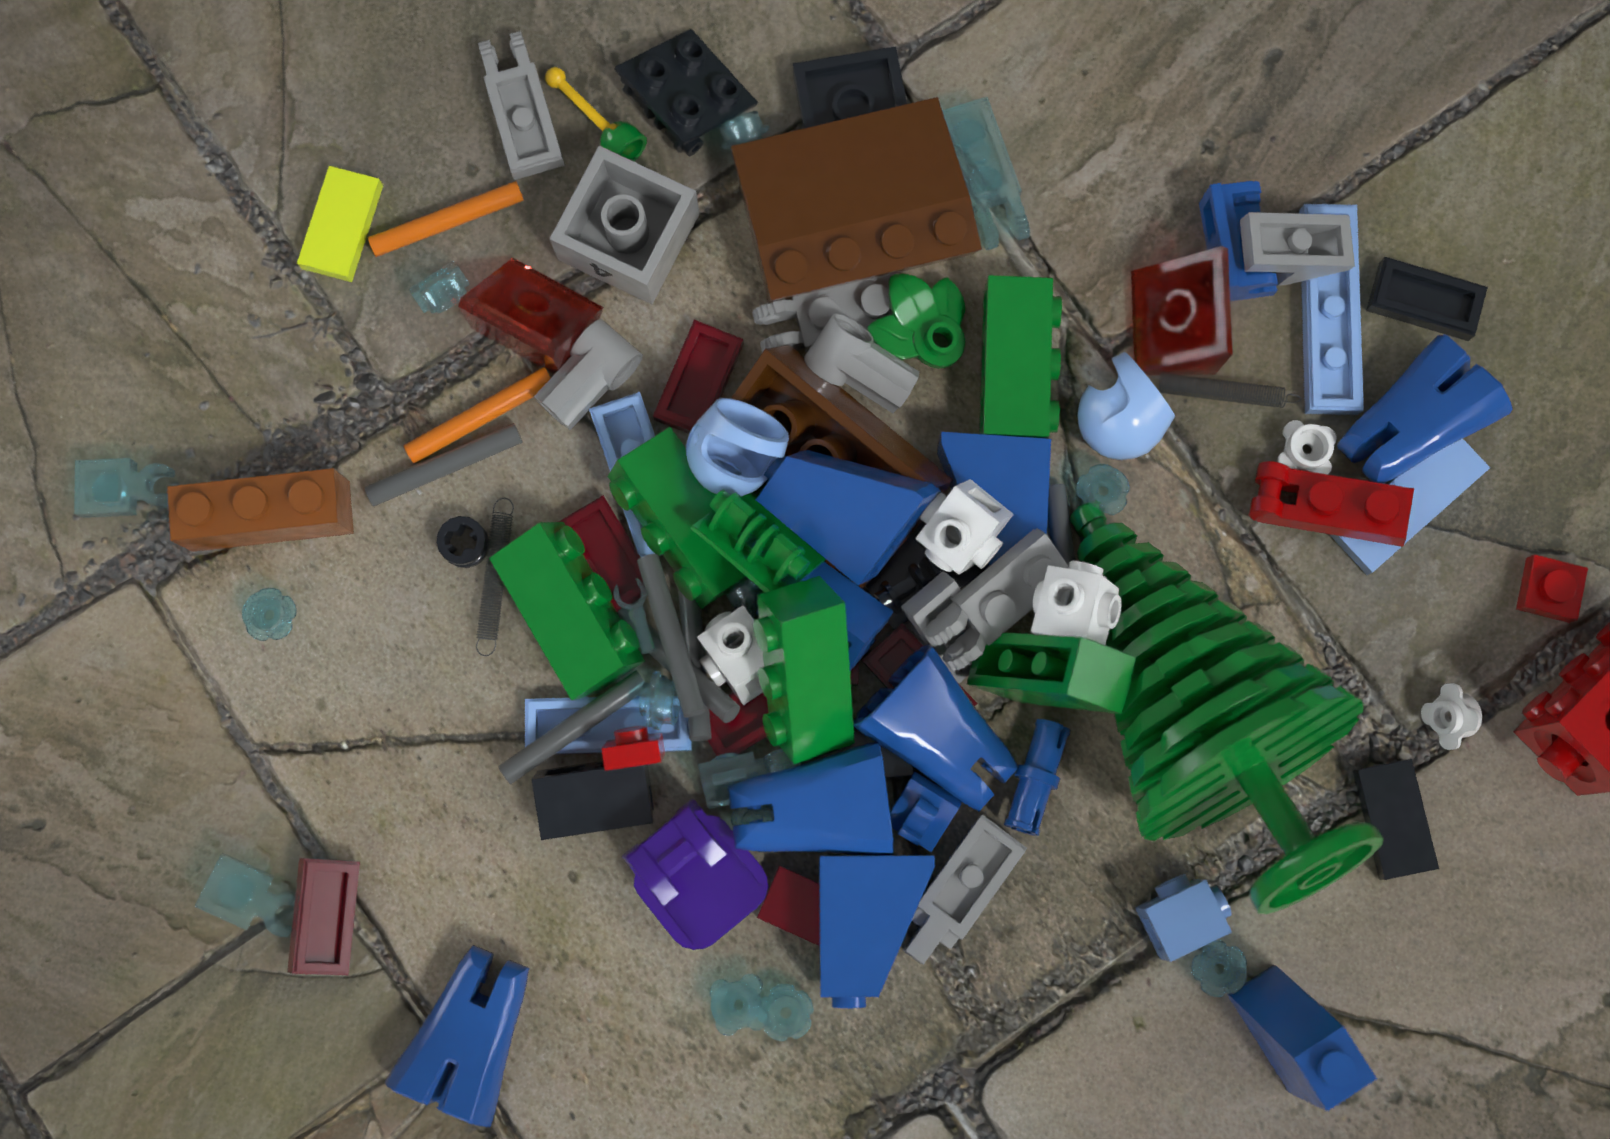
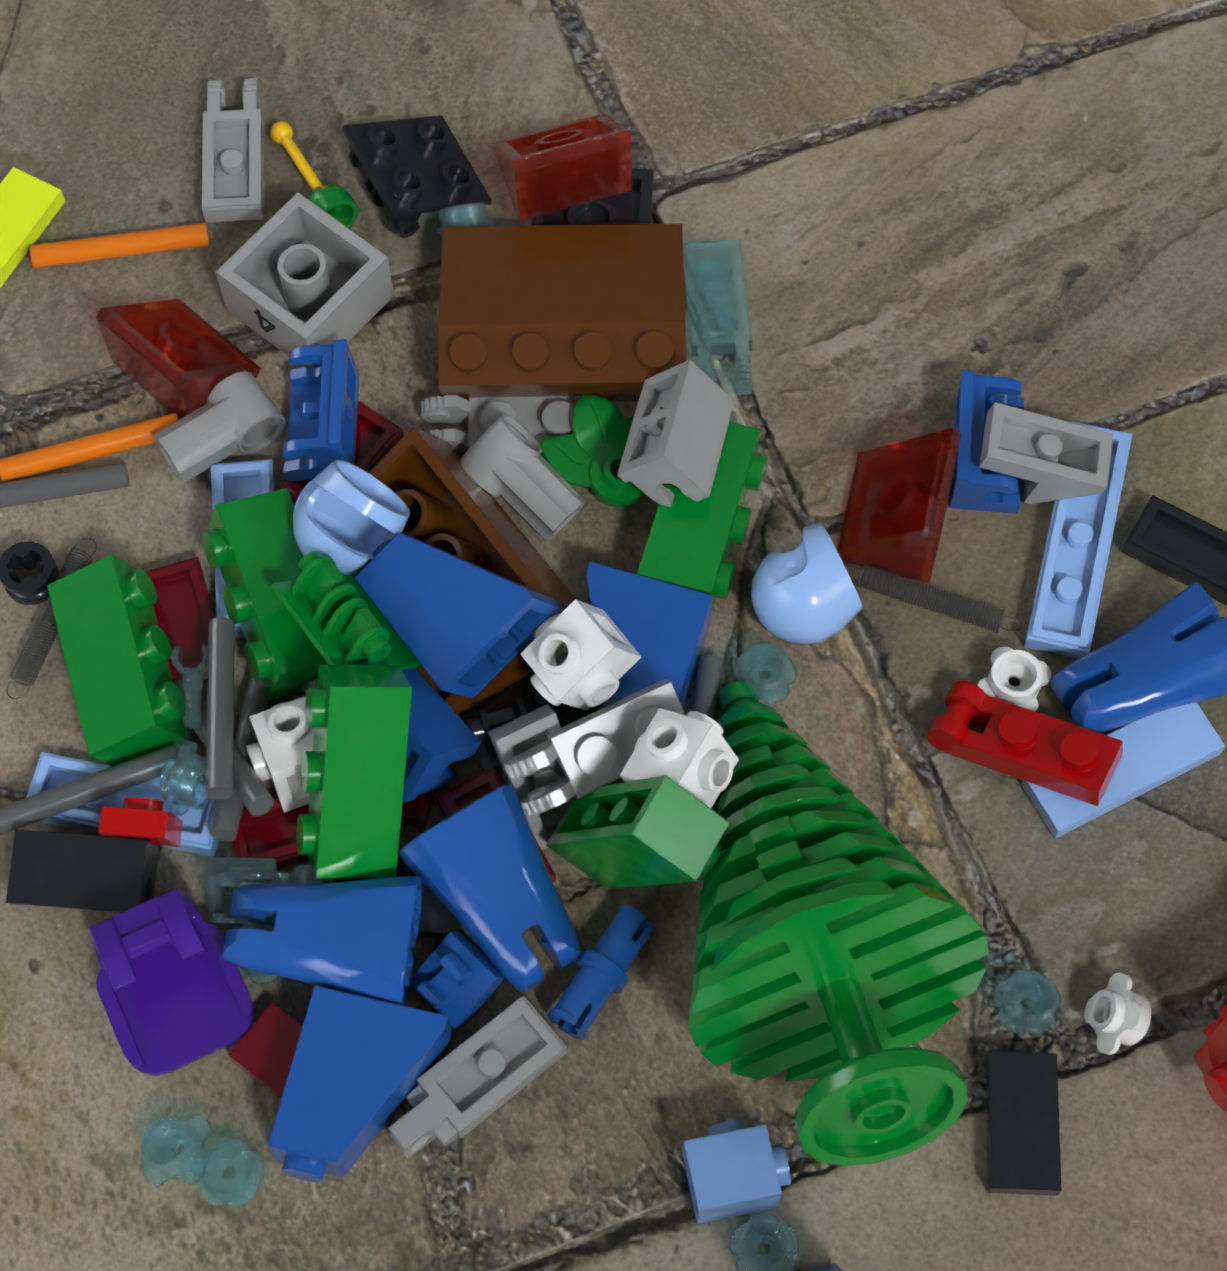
camera: 15 degrees right, 15 degrees down
clear light blue plate [409,261,470,314] -> none
none -> blue hinge [282,339,360,482]
none -> clear red slope [493,113,632,221]
none -> light grey hinge [617,360,735,507]
none -> clear light blue plate [993,970,1061,1035]

